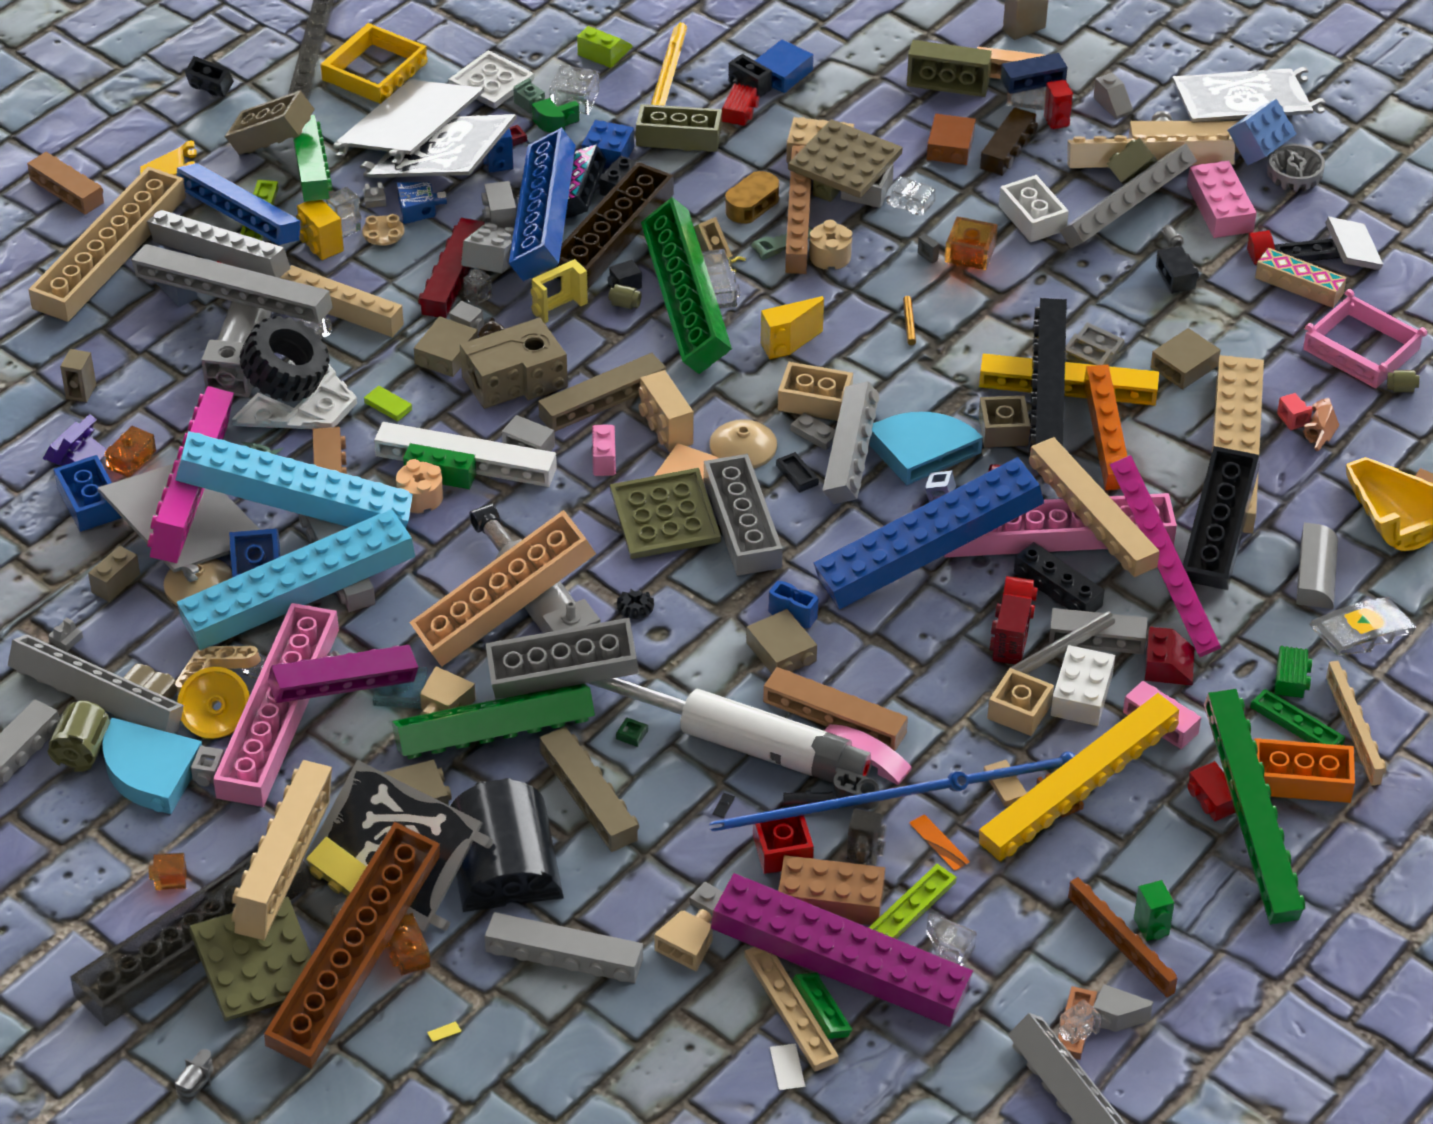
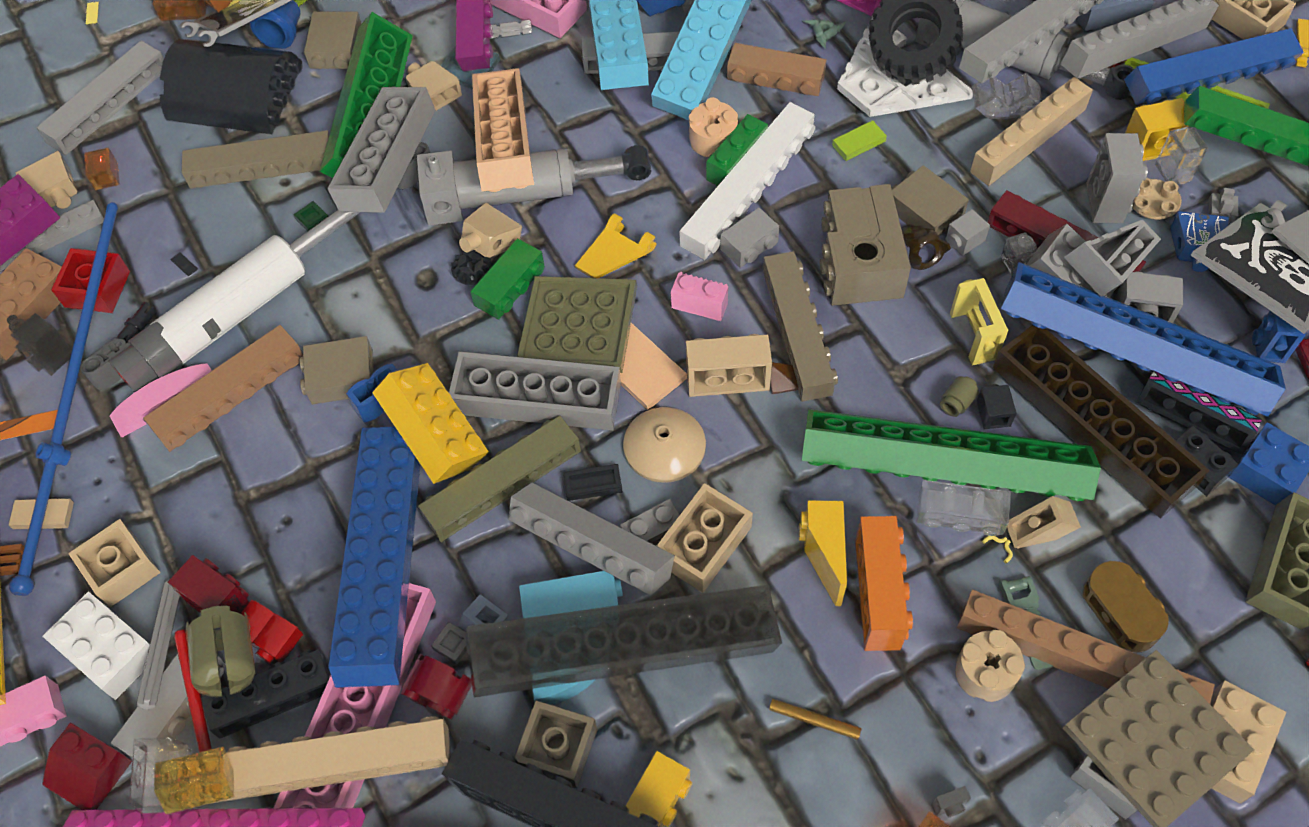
camera: 115 degrees right, 15 degrees up
none -> clear orange brick [84,148,120,190]
none -> clear brick [129,737,192,814]
none -> clear yellow brick [154,747,234,814]
none -> red bar [174,630,218,754]
none -> olive cylinder [186,606,255,697]
none -> yellow brick [372,363,489,484]
none -> olive brick [418,416,581,542]
none -> tan torso [459,203,522,258]
none -> clear smoke brick [465,585,782,698]
none -> green brick [470,238,545,320]
none -> yellow flag [575,213,657,278]
none -> orange brick [855,516,913,651]
none -> light grey wedge [1064,219,1161,297]
none -> light grey brick [1086,133,1148,223]

